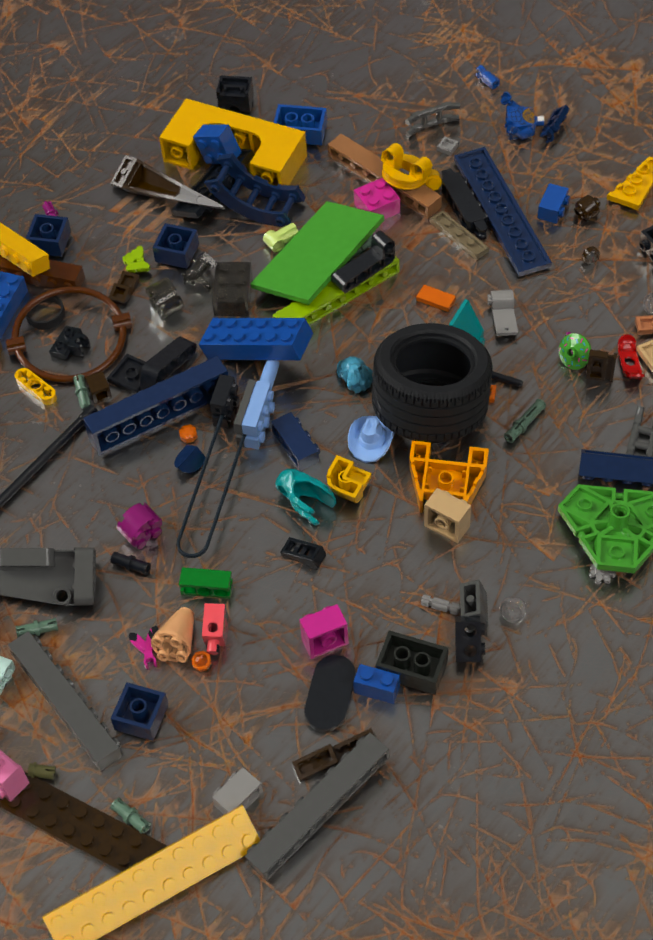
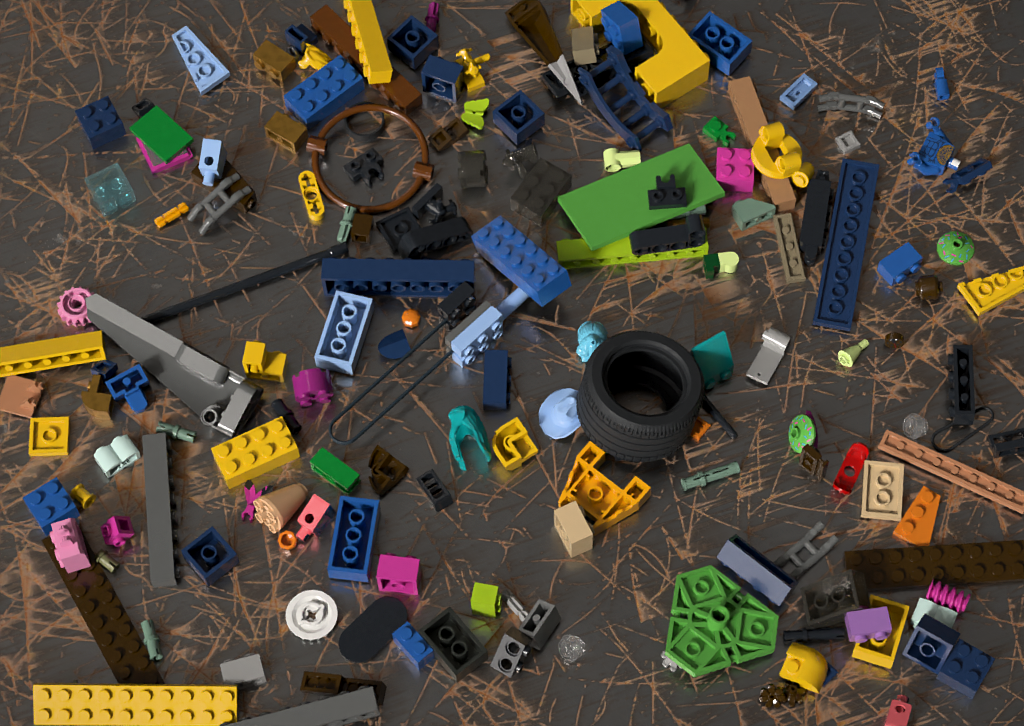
camera: 30 degrees right, 10 degrees up
orange tile [416,285,456,312] -> none
none -> dark pink brick [100,516,135,546]
none -> yellow brick [211,416,300,489]
none -> yellow brick [242,340,288,383]
none -> white gear [286,590,338,641]
none -> light blue brick [314,290,374,375]
none -> blue brick [327,496,381,582]
none -> dark brown brick [368,445,409,496]
none -> black piece [412,183,457,225]
none -> dark blue brick [421,55,465,102]
none -> yellow piece [454,48,490,92]
none -> lime brick [471,582,502,619]
none -> dark tan brick [572,26,600,66]
none -> black plate [648,174,687,210]
none -> green plate [702,116,736,147]
none -> leg [703,252,739,279]
none -> sand green slope [731,198,776,231]
none -> medium blue piece [780,73,818,110]
none -> yellowish green cone [838,339,869,367]
none -> bright green dish [937,231,974,265]

